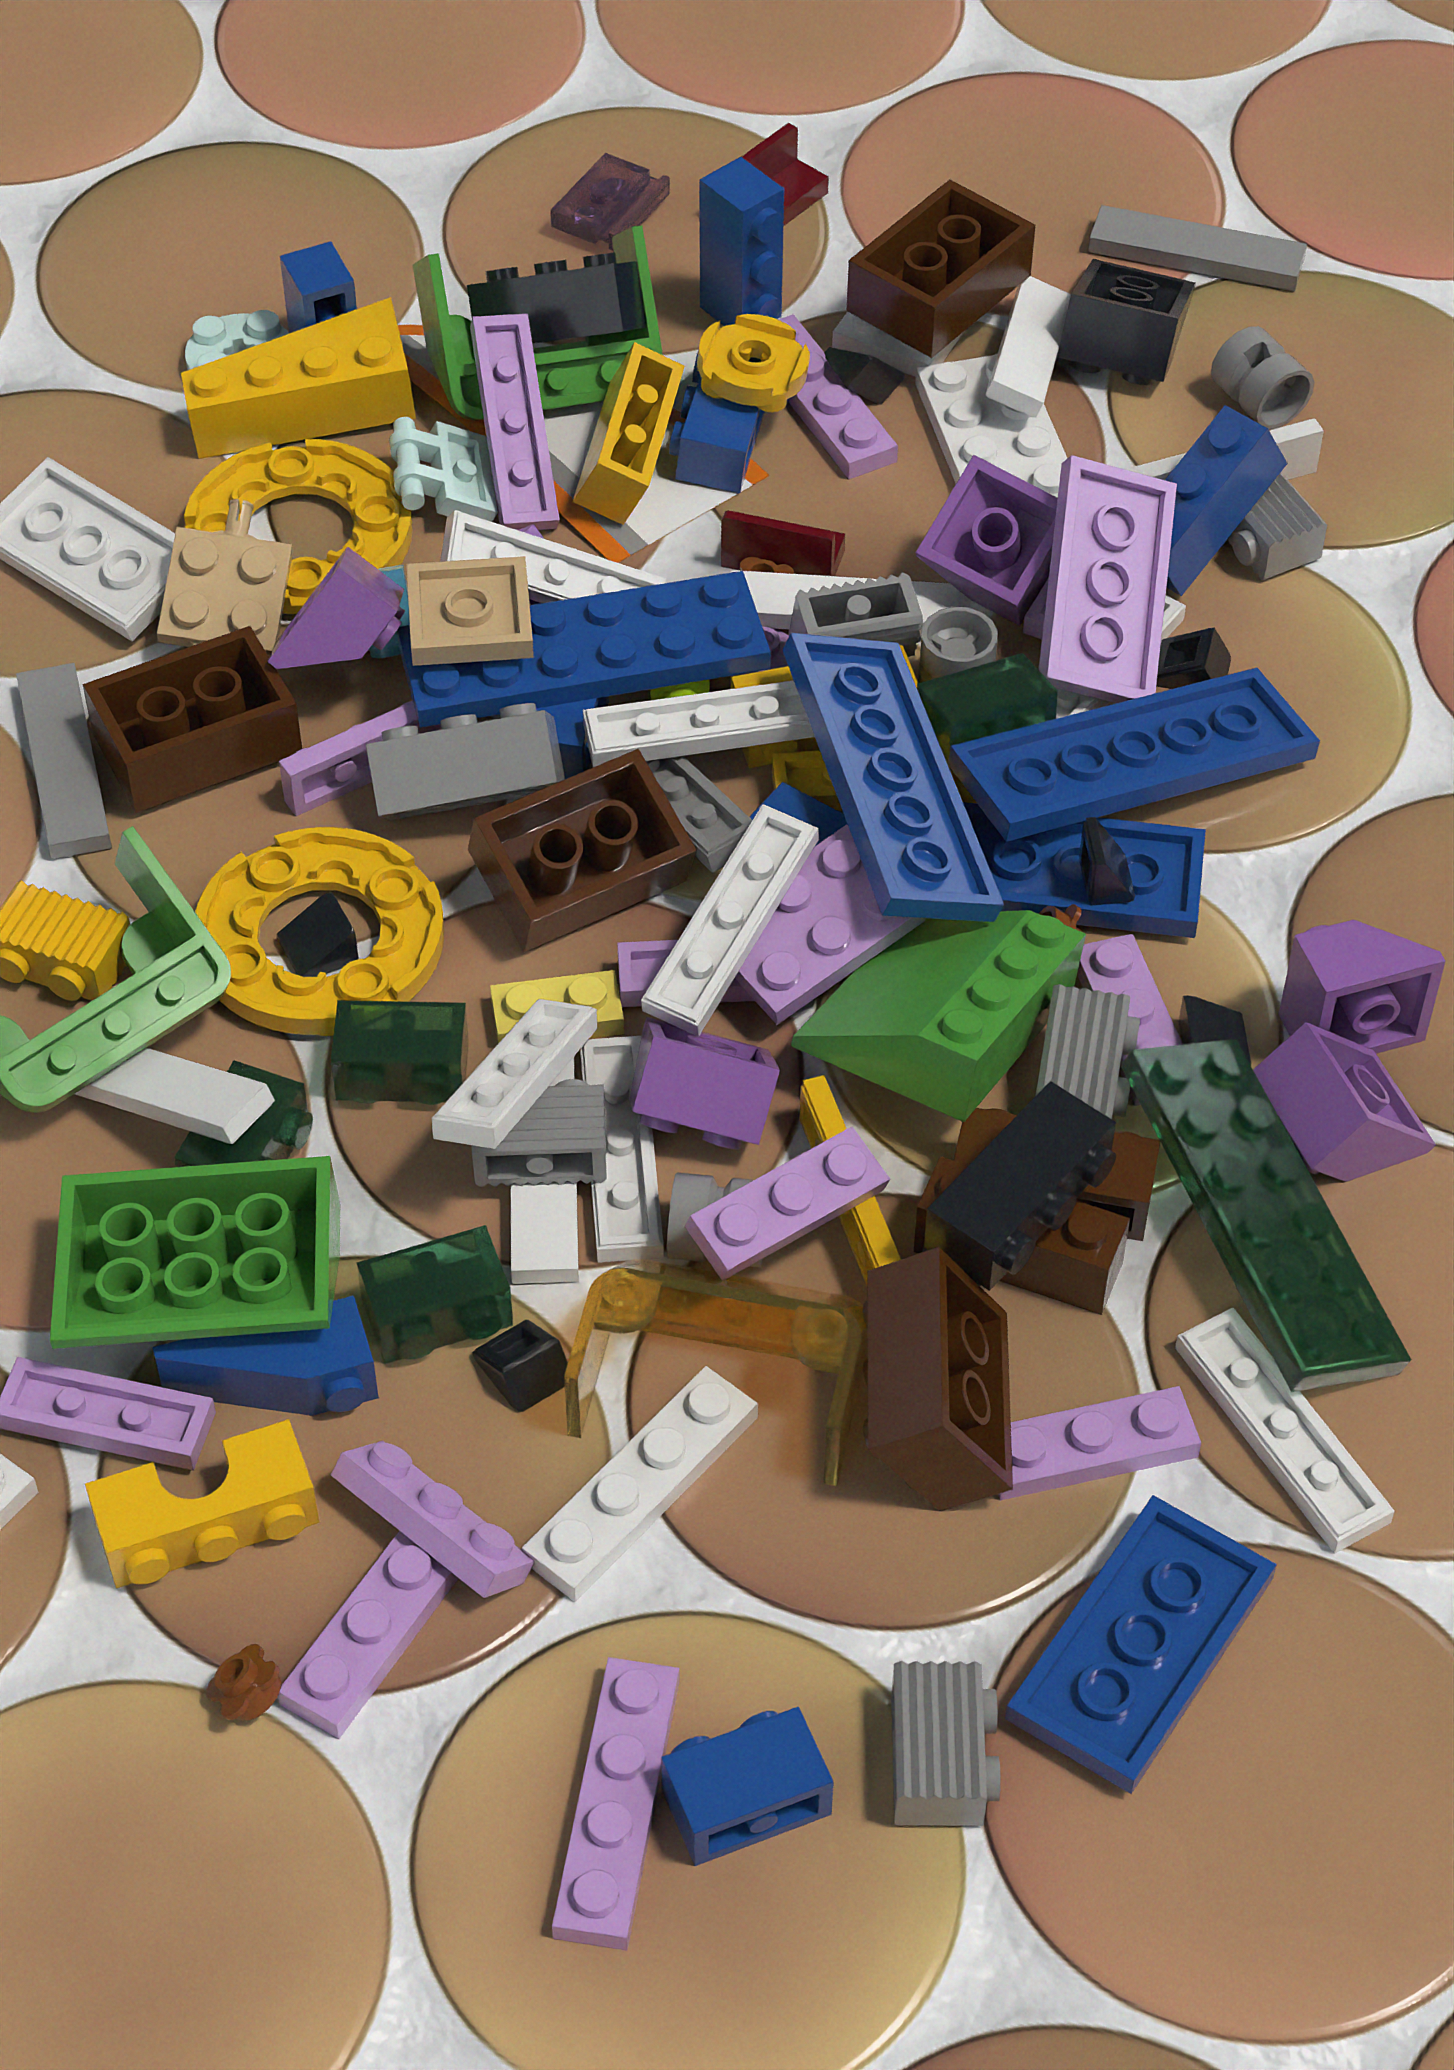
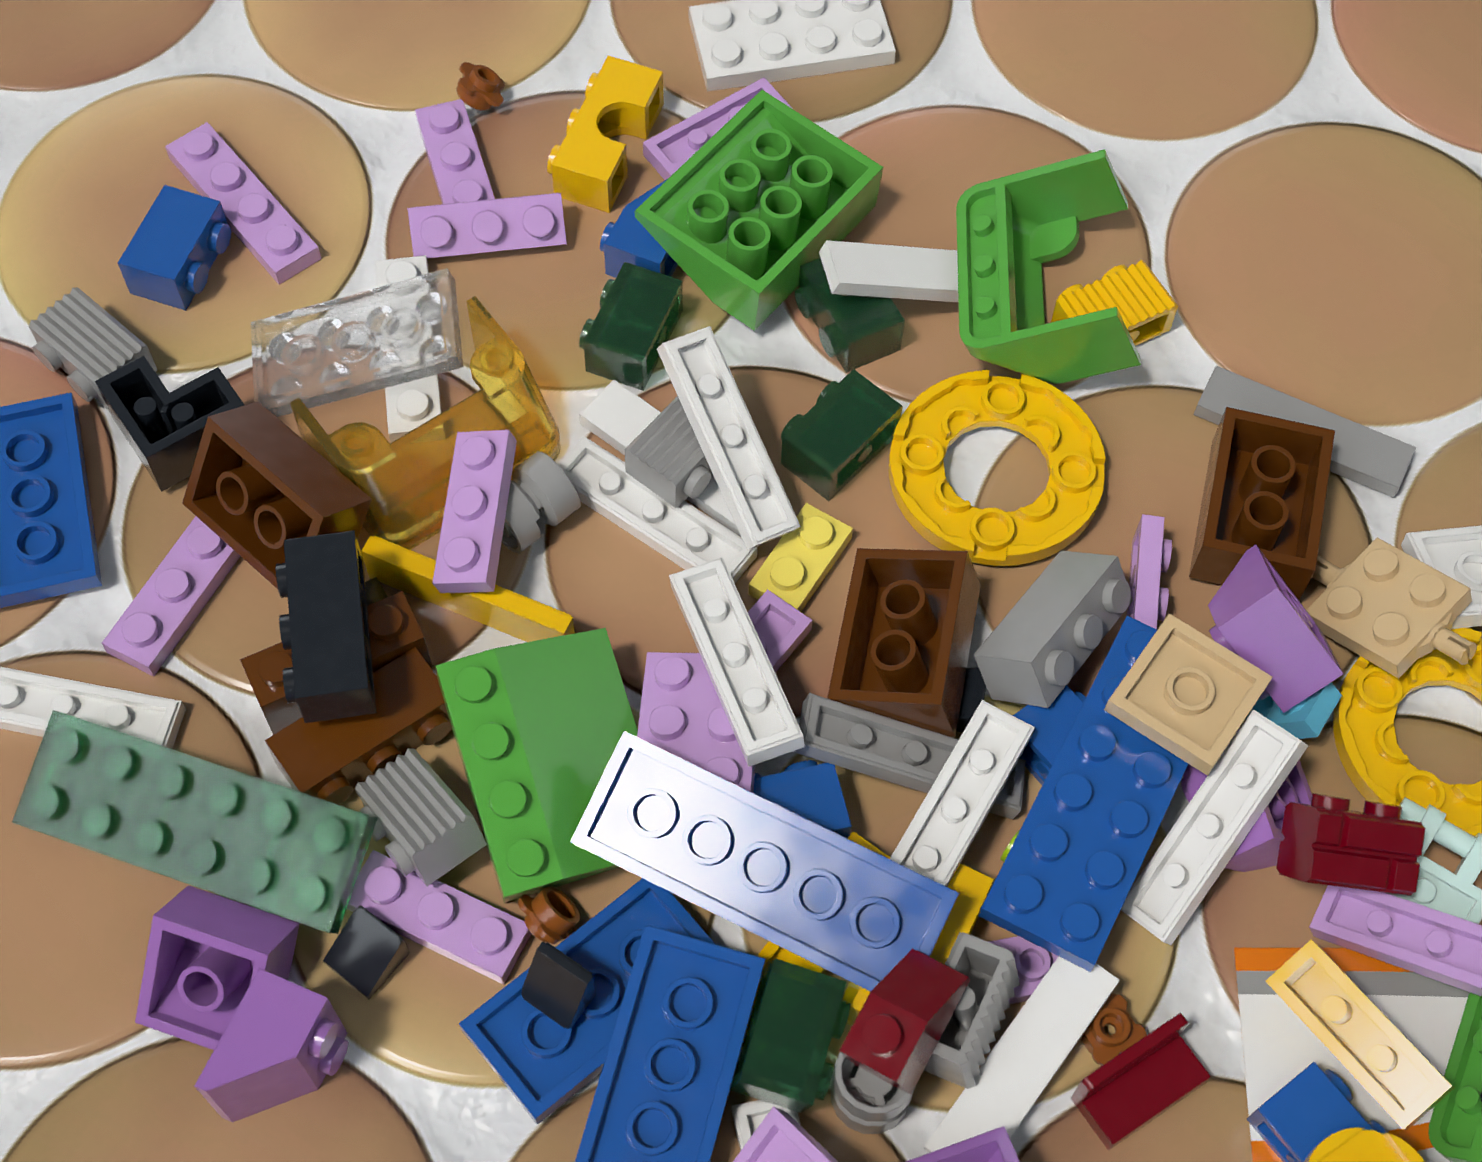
camera: 130 degrees right, 10 degrees up
black slope [276,892,359,977] -> none
black slope [472,1320,573,1412] -> none
medium lavender slope [629,1017,780,1149] -> none
none -> black brick [95,355,244,492]
none -> clear plate [251,268,463,417]
none -> dark red slope [839,948,970,1095]
none -> dark red brick [1276,793,1425,896]

